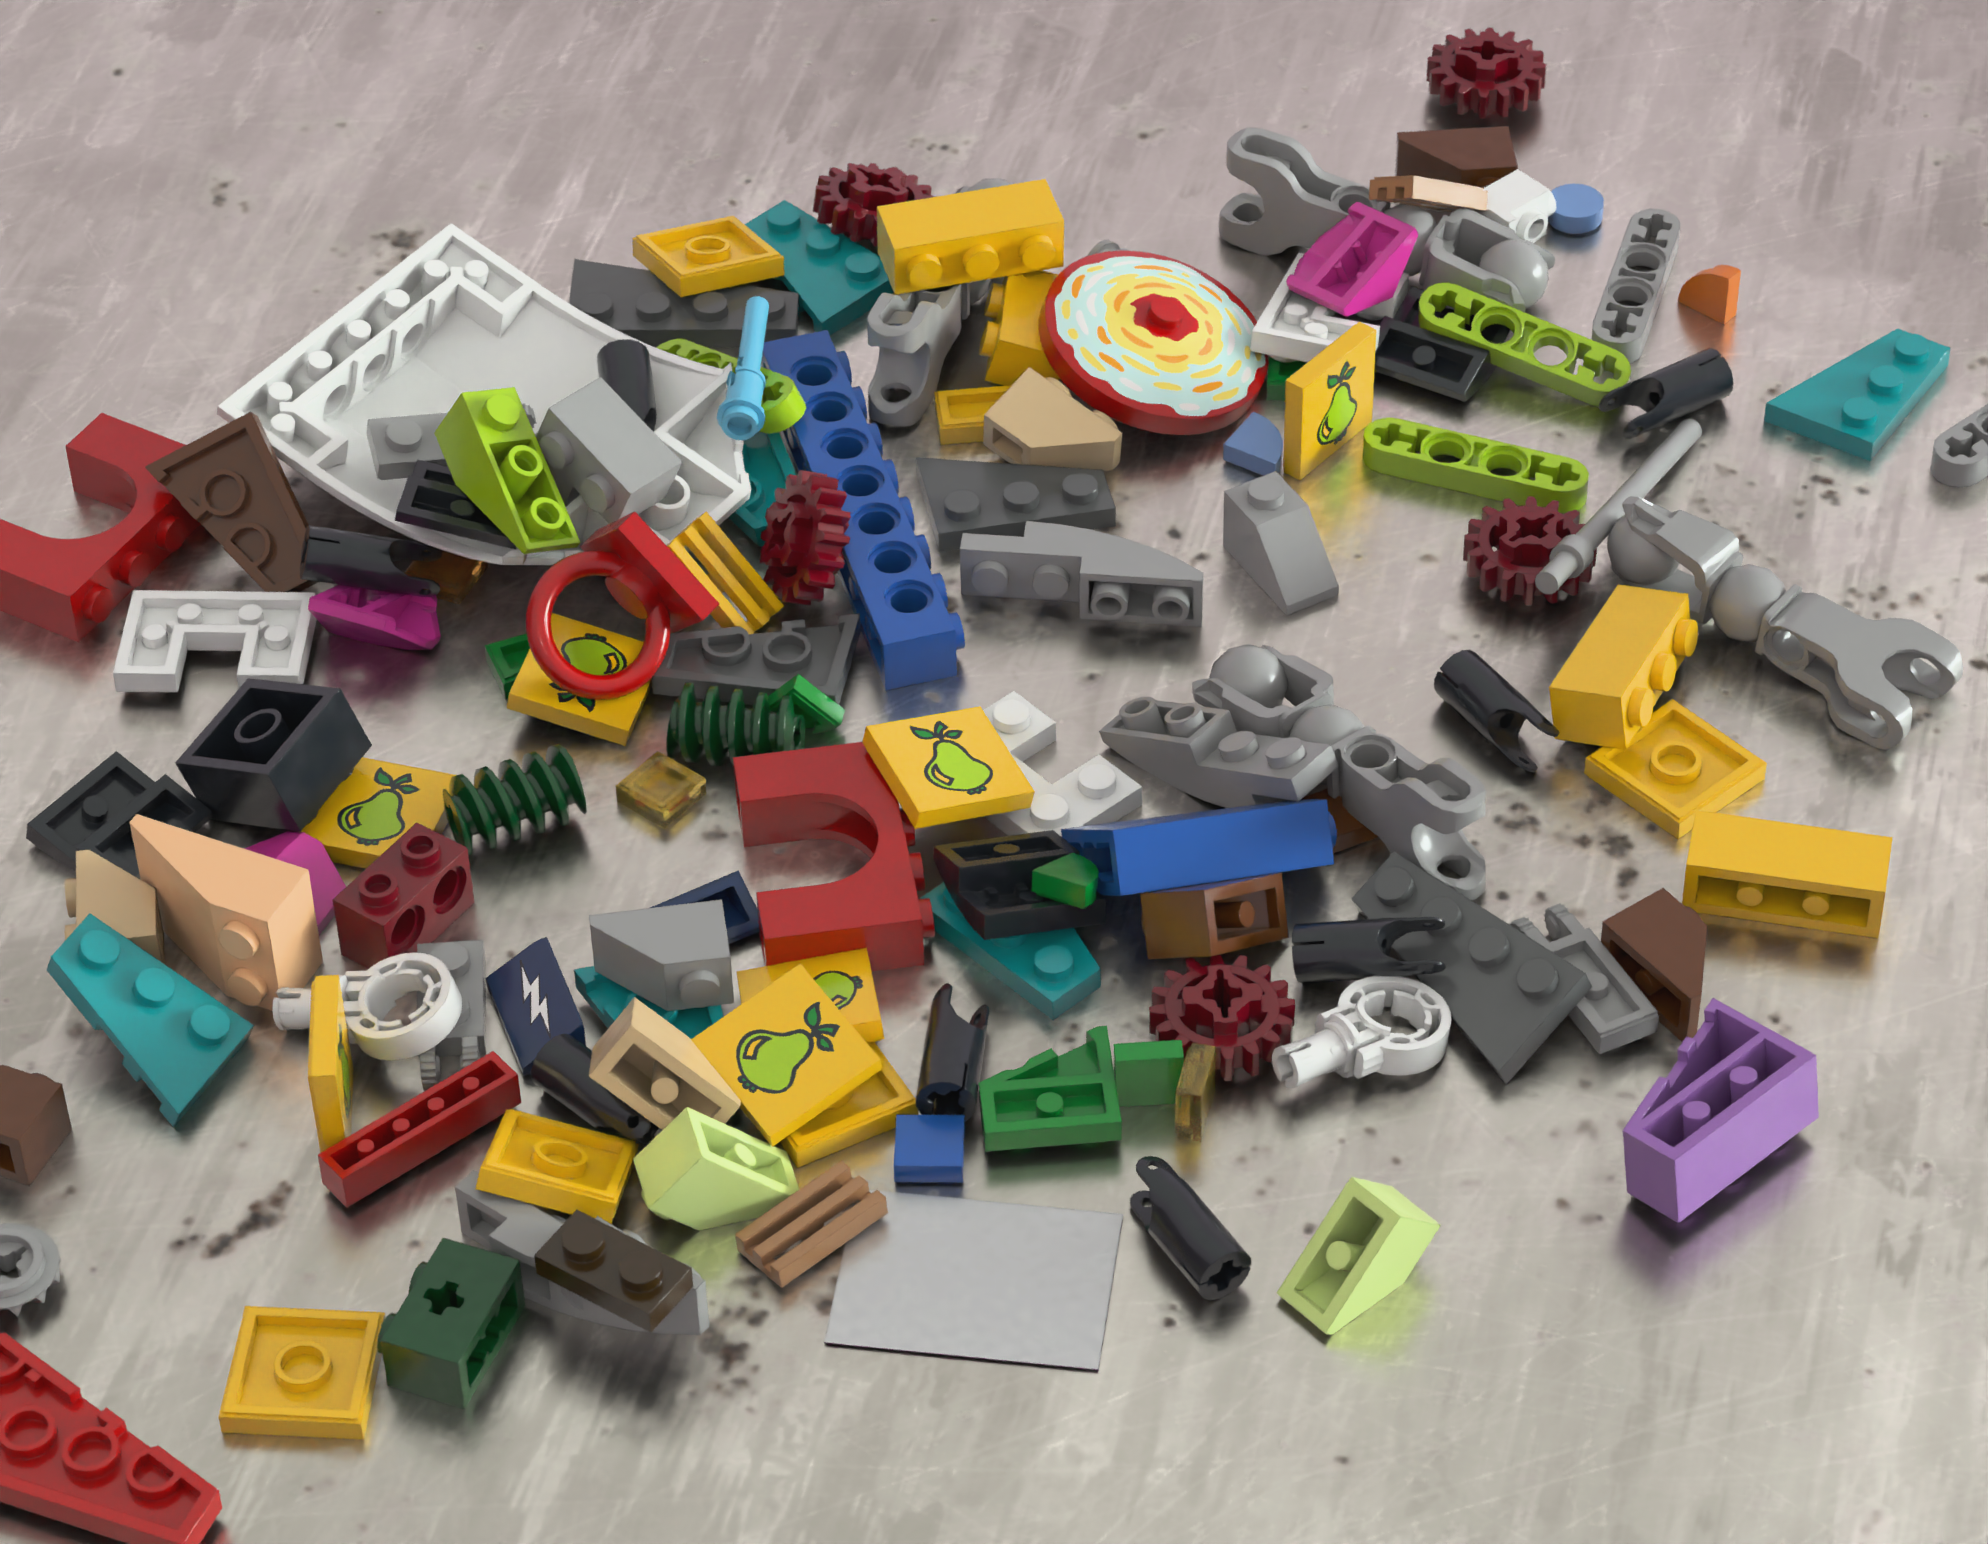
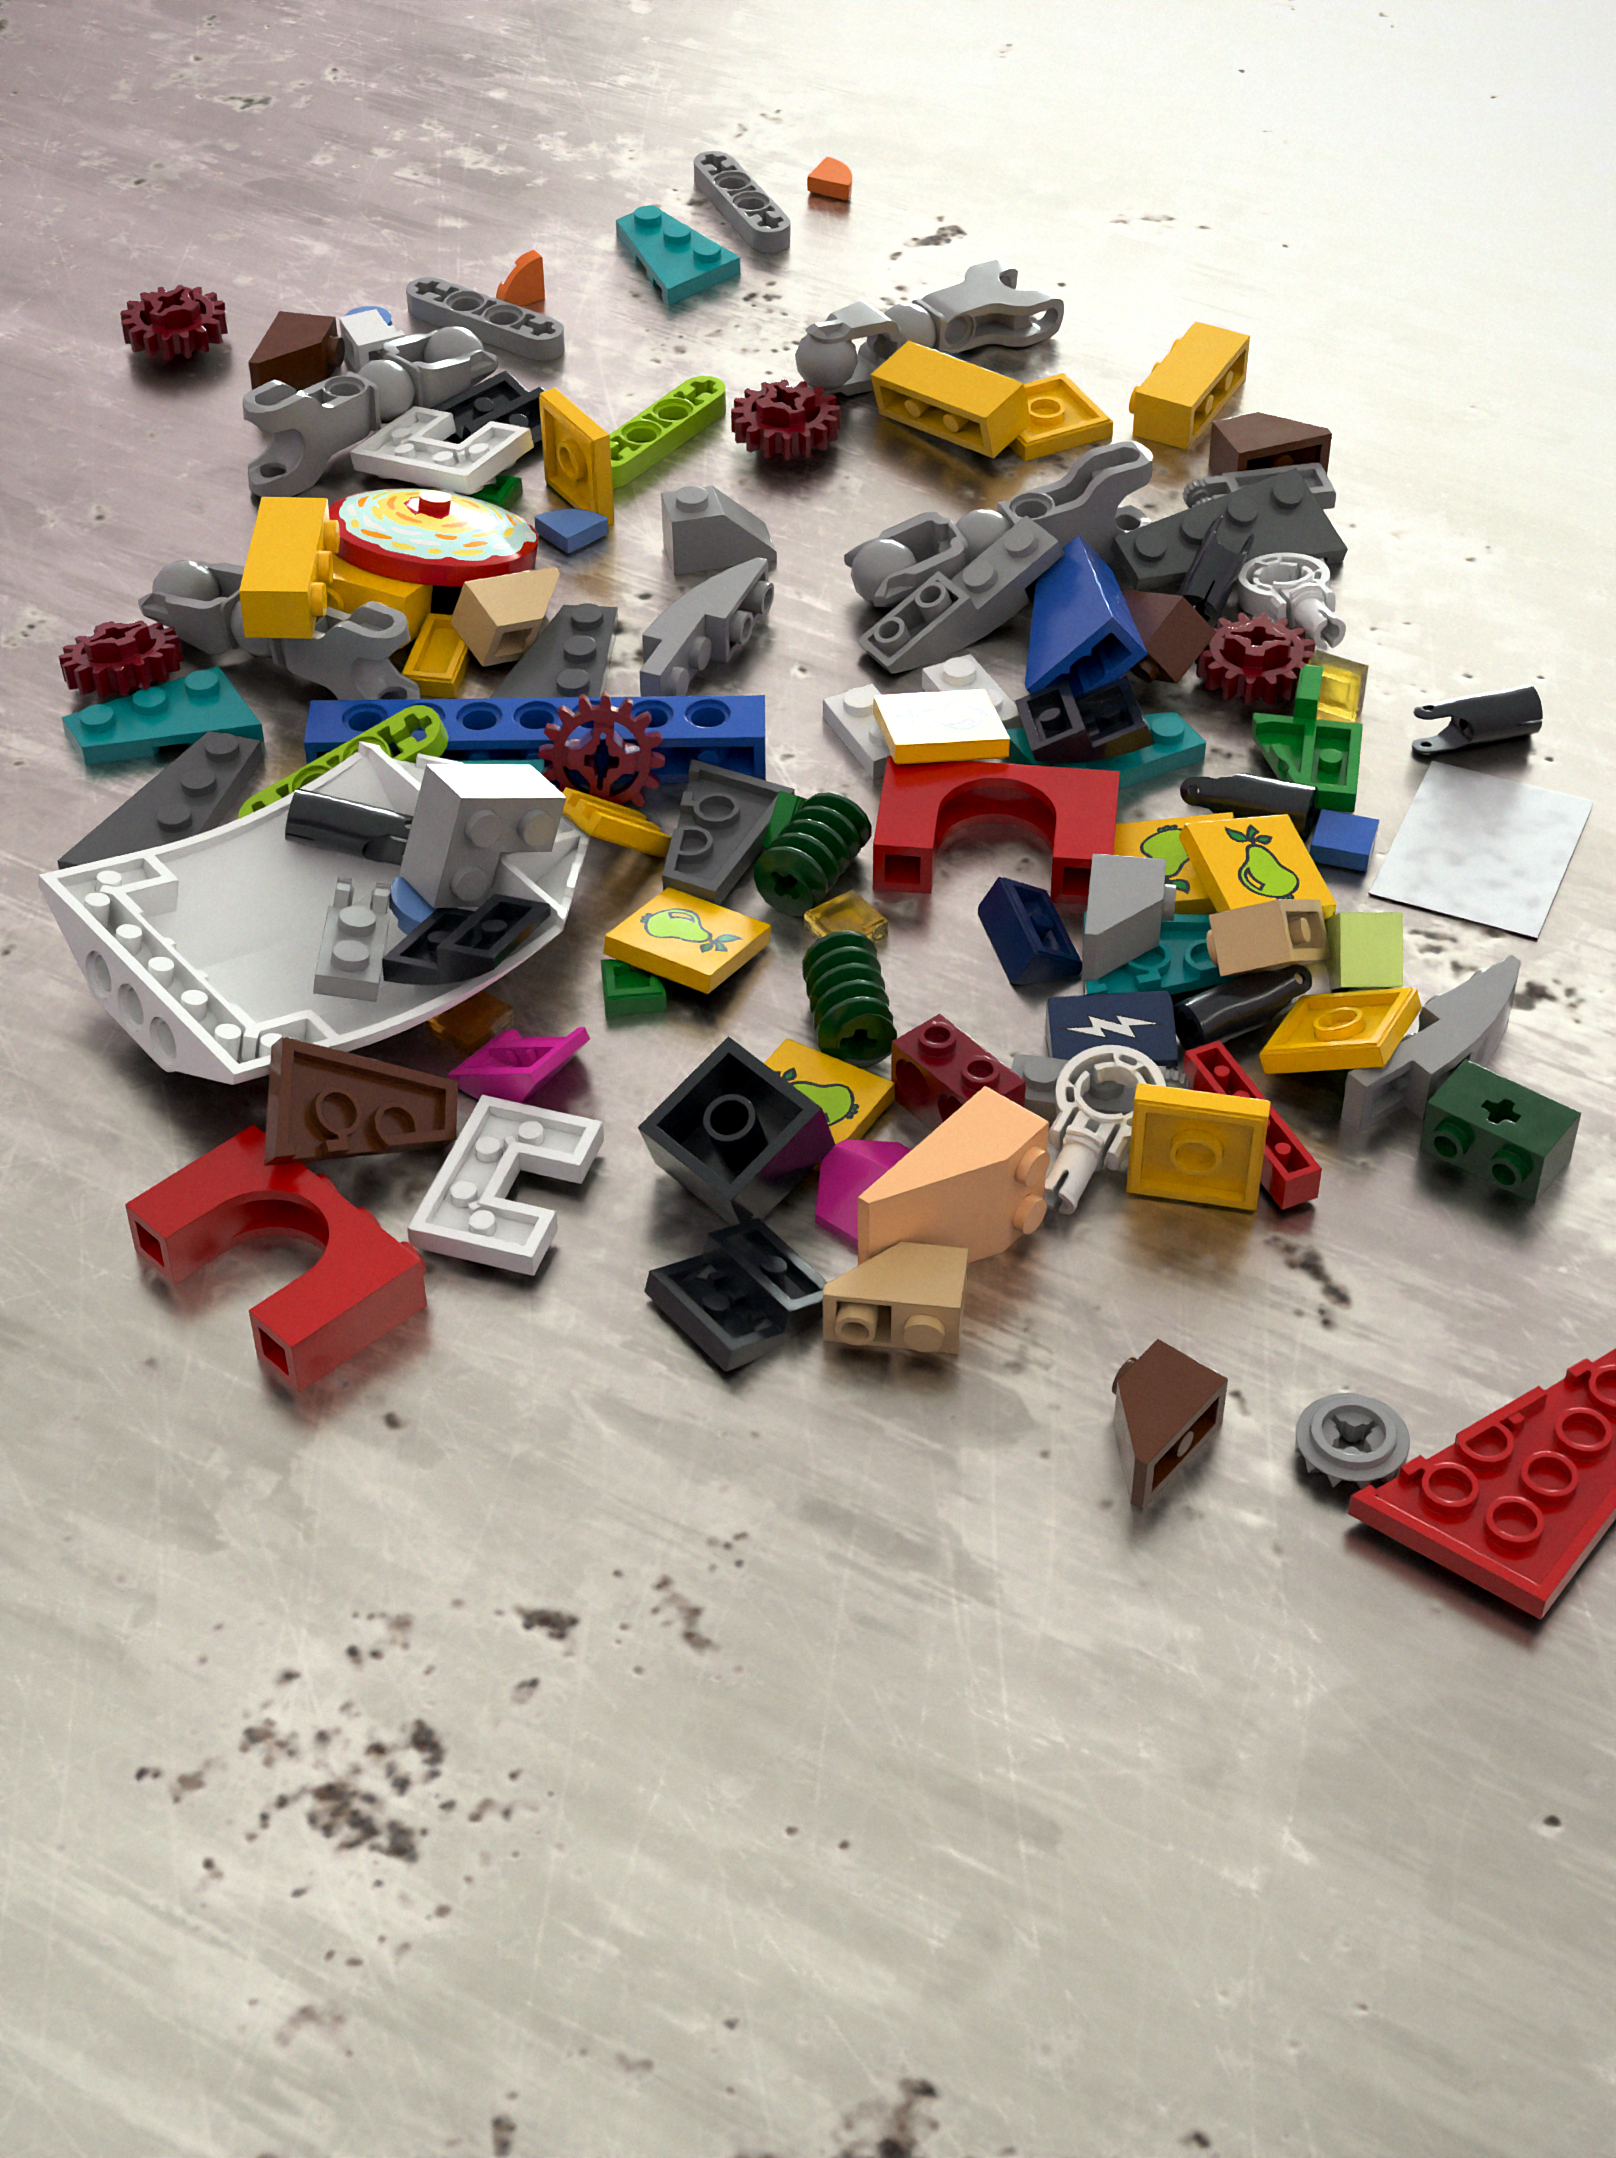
camera: 75 degrees left, 0 degrees up
teal wing [47,913,254,1128] -> none
yellow tile [219,1306,386,1440] -> none
black piece [300,525,442,597] -> none
lime slope [434,387,581,554] -> none
red tile [526,511,720,700] -> none
dark brown plate [534,1210,693,1333] -> none
yellow tile [632,216,784,297] -> none
medium azure pin [717,296,769,440] -> none
medium nougat tile [735,1160,888,1288] -> none
green tile [1032,853,1099,909] -> none
yellowish green slope [1277,1177,1441,1335] -> none
dark pink slope [1286,202,1418,317] -> none
tile [1369,175,1488,212] -> none
lime beam [1418,282,1631,407] -> none
black piece [1434,650,1559,772] -> none
light grey bar [1535,419,1702,594] -> none
black piece [1599,348,1734,439] -> none
medium lavender wedge [1622,998,1819,1223] -> none

